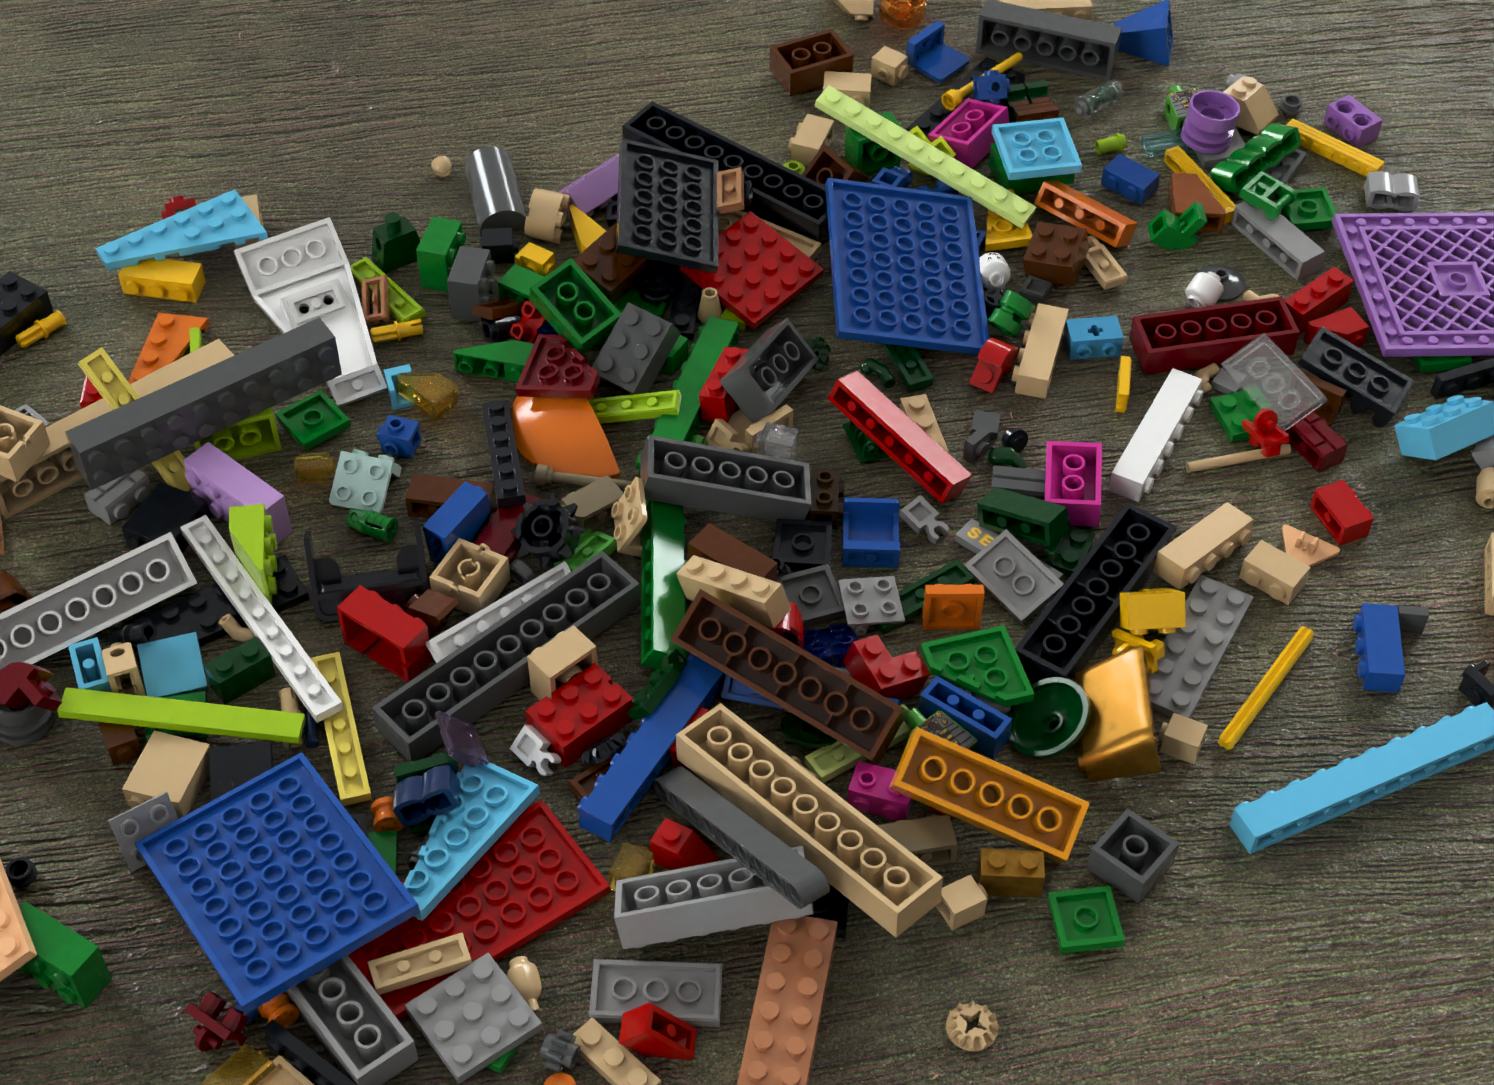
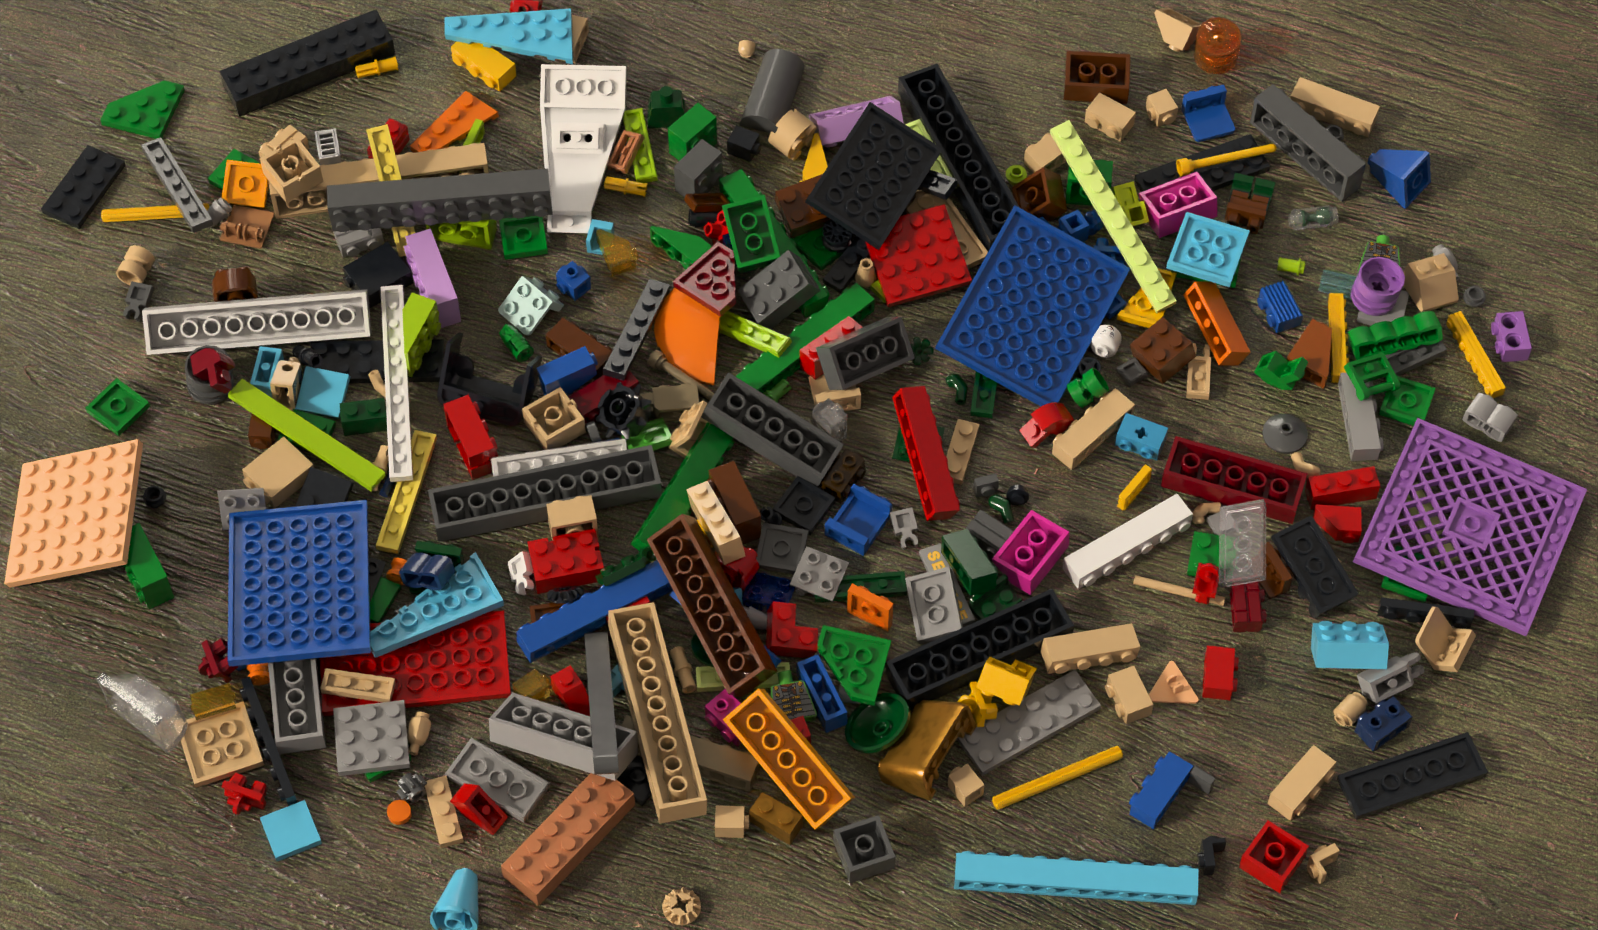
camera: 30 degrees right, 10 degrees up
clear yellow brick [294,451,336,480] -> none
reddish brown slope [405,589,459,639] -> none
clear purple piece [435,710,489,768] -> none
yellow brick [515,242,556,277] -> none
tan plate [705,419,750,452] -> none
medium nougat plate [717,167,744,214] -> none
dark grey tile [970,410,1001,439] -> none
blue brick [973,70,1010,104] -> none
green plate [1047,885,1125,954] -> none
white head [1185,271,1224,308] -> none

